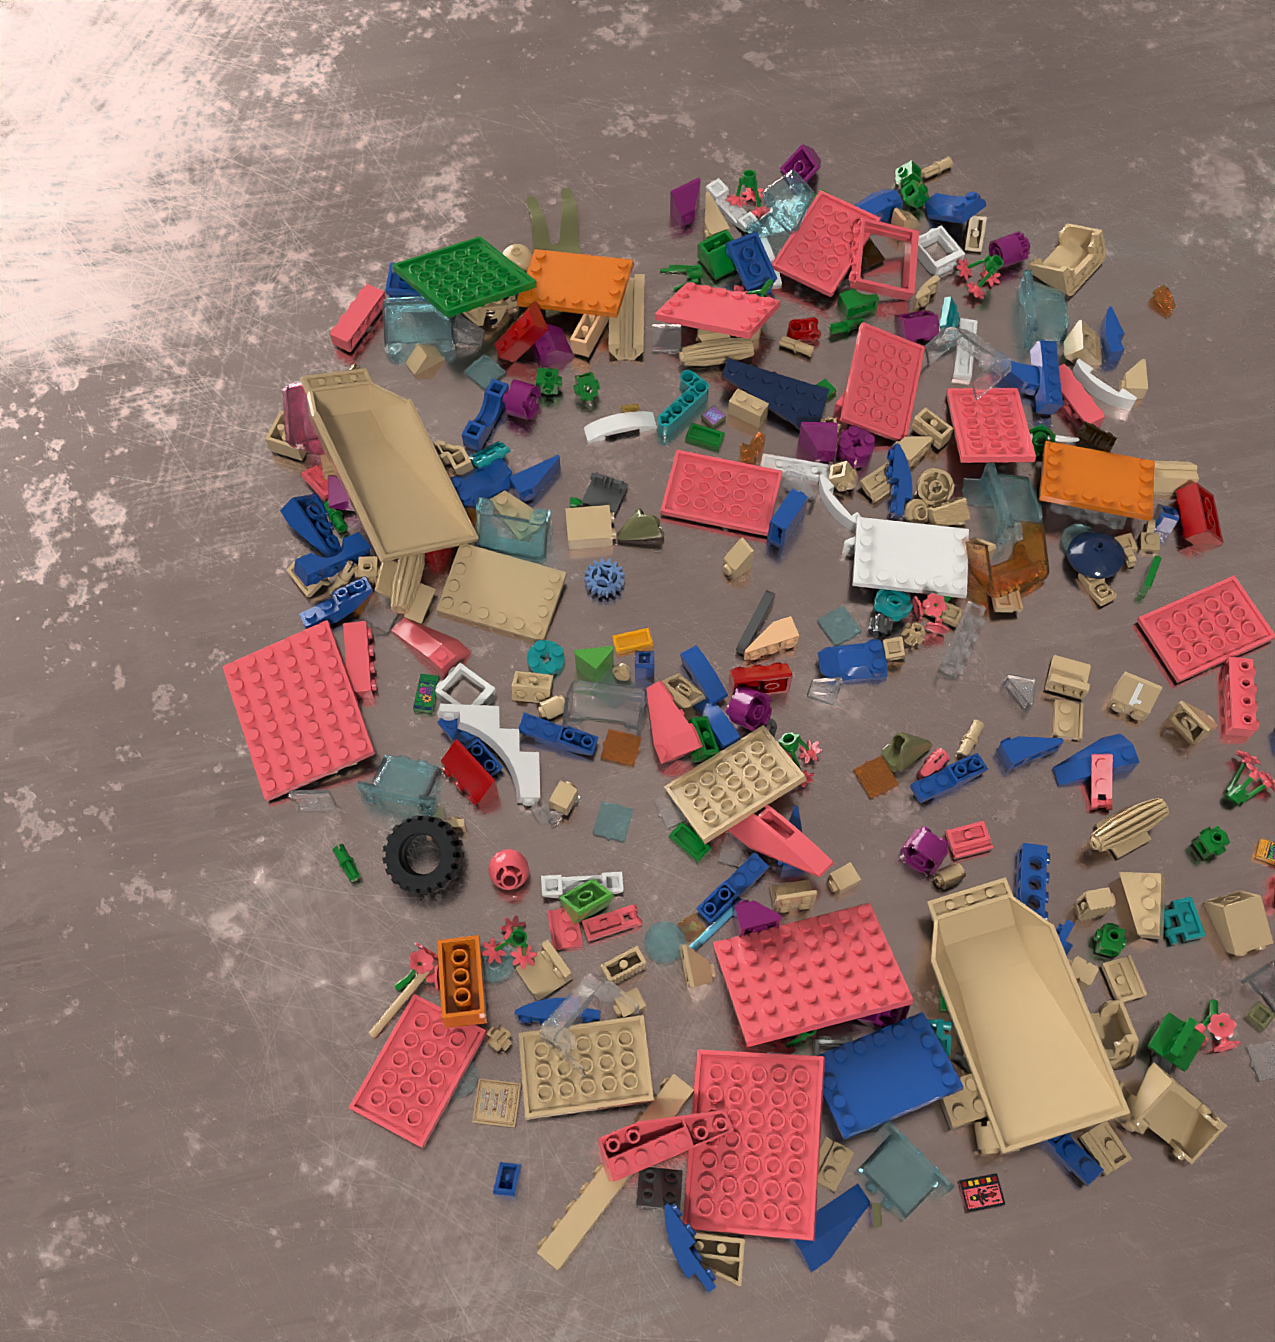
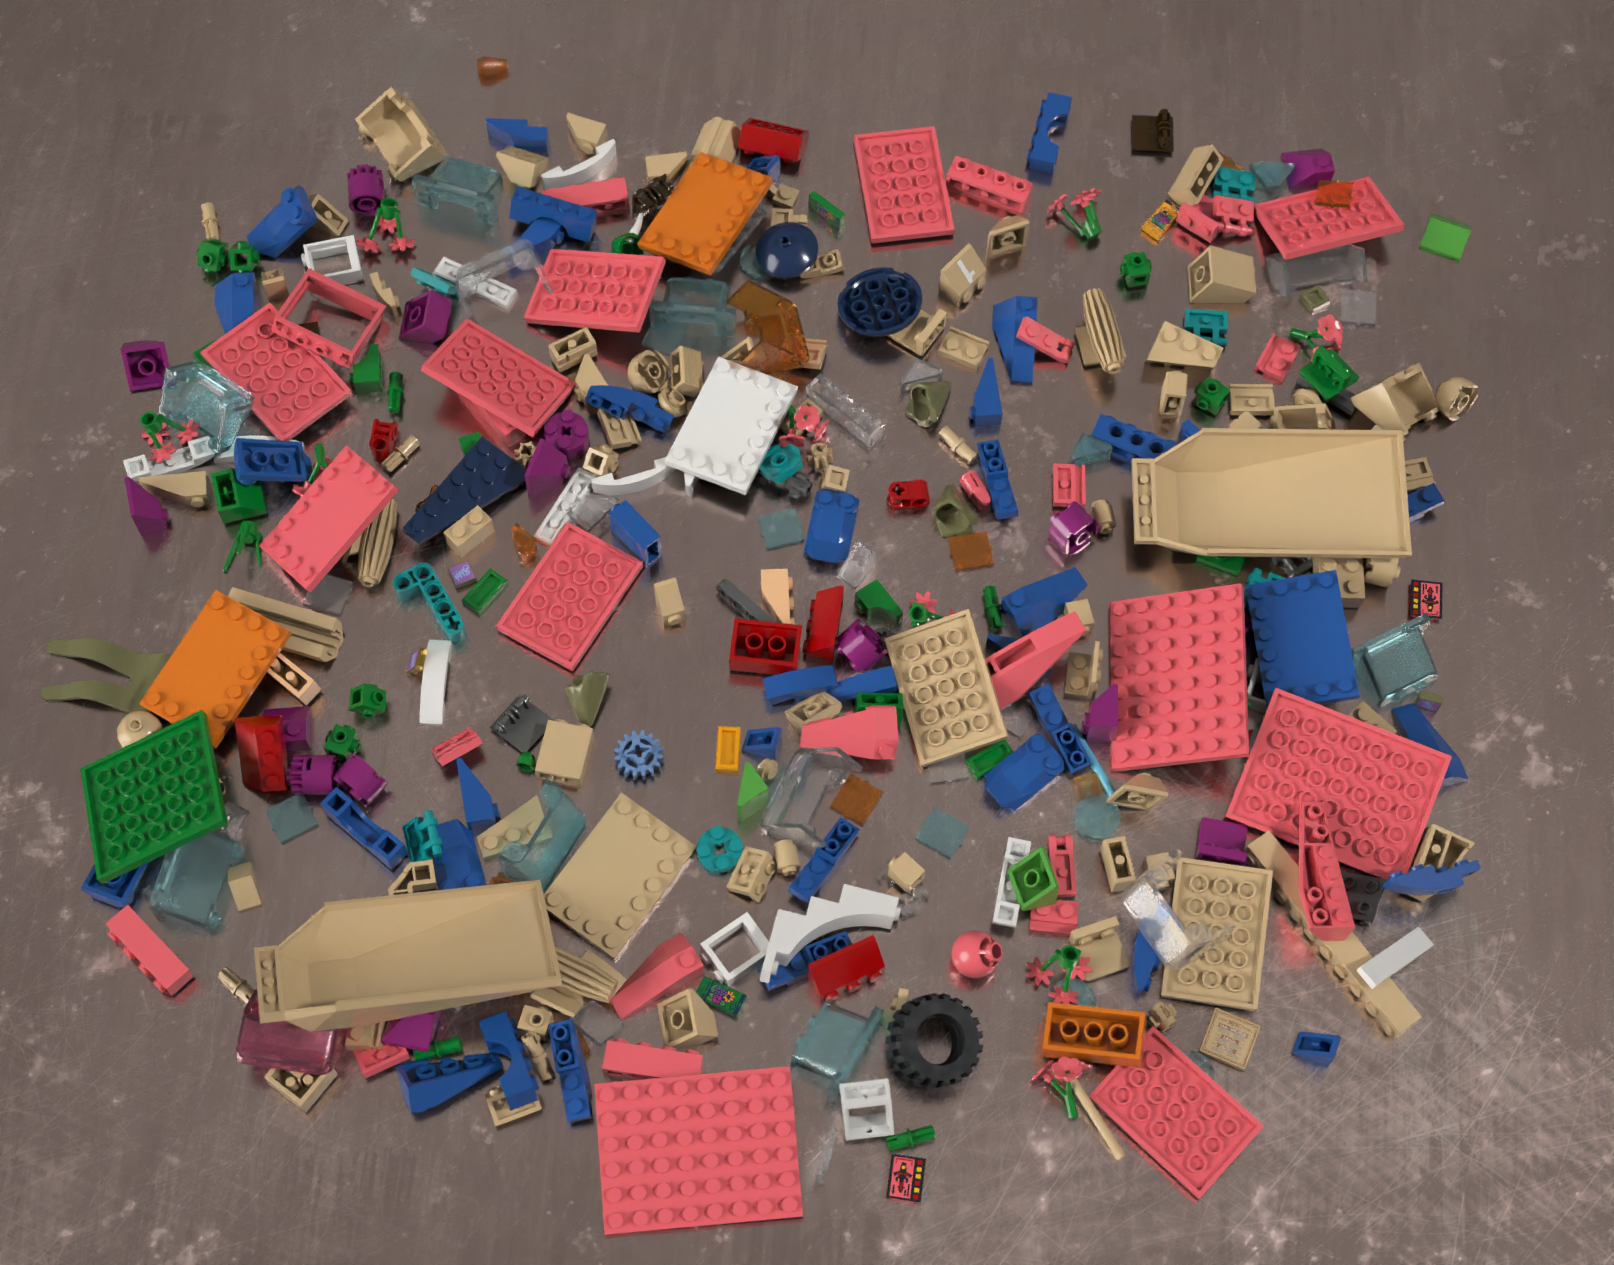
camera: 75 degrees left, 0 degrees up
none -> magenta gear [286,755,338,795]
none -> coral plate [430,727,483,766]
none -> tan slope [645,152,687,185]
none -> tan slope [657,988,718,1049]
none -> red slope [729,618,802,675]
none -> dark blue brick [837,267,923,337]
none -> white window [839,1078,895,1140]
none -> green arch [854,579,903,626]
none -> piece [886,1154,926,1203]
none -> red piece [887,479,930,509]
none -> olive hat [905,381,951,428]
none -> green axle [983,586,1004,631]
none -> blue slope [984,733,1067,812]
none -> blue wedge [1001,567,1088,638]
none -> clear light blue slope [1068,432,1113,466]
none -> magenta bracket [1195,817,1248,866]
none -> coral plate [1254,333,1301,382]
none -> tan plate [1292,389,1322,405]
none -> white tile [1356,927,1434,989]
none -> tan cylinder [1436,377,1478,421]

